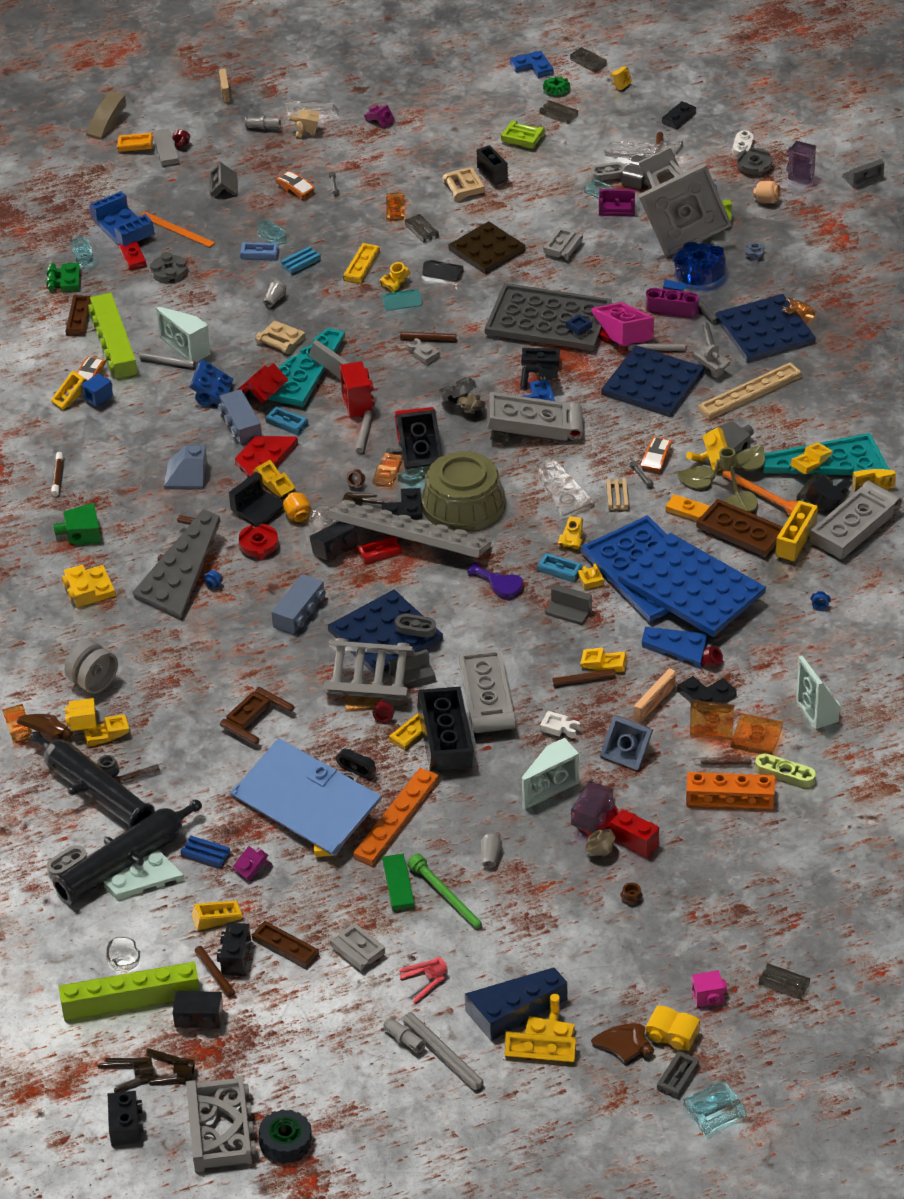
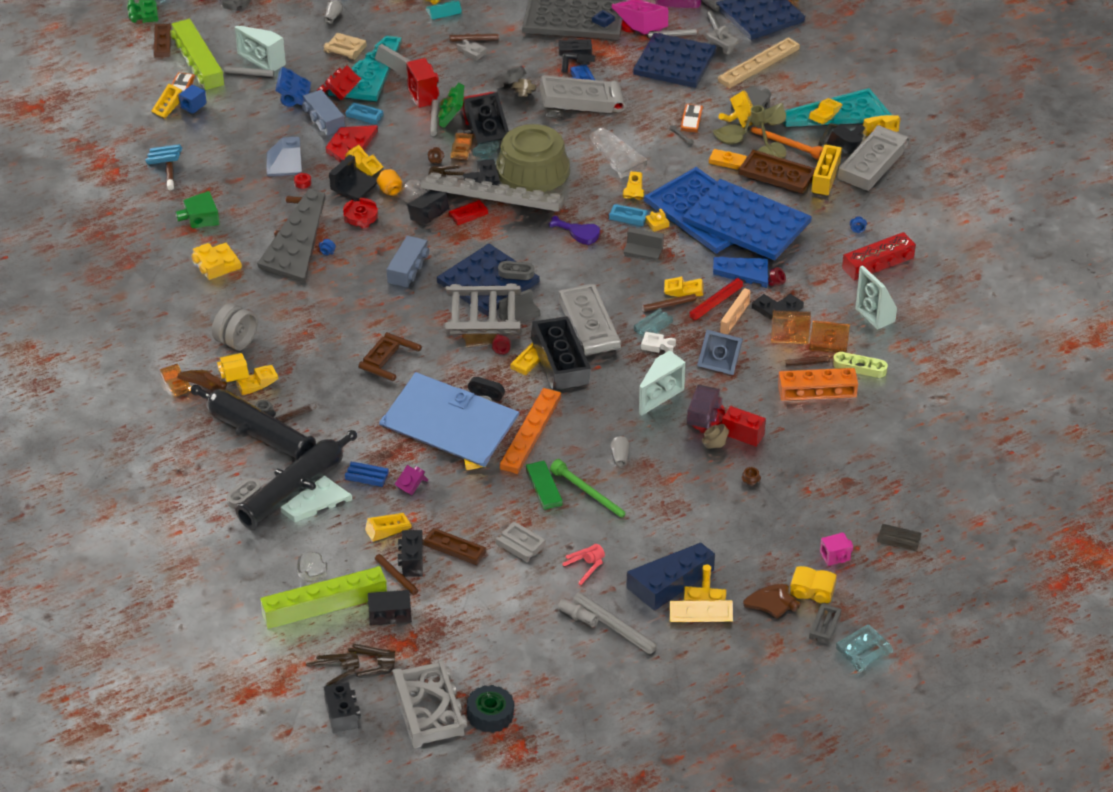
camera: 10 degrees left, 0 degrees up
tan tile [606,478,628,511] -> none
none -> dark azure tile [145,144,183,165]
none -> red tile [294,173,312,189]
none -> green plate [438,83,465,128]
none -> clear light blue tile [634,308,673,337]
none -> red axle [689,278,743,320]
none -> red brick [842,232,916,281]

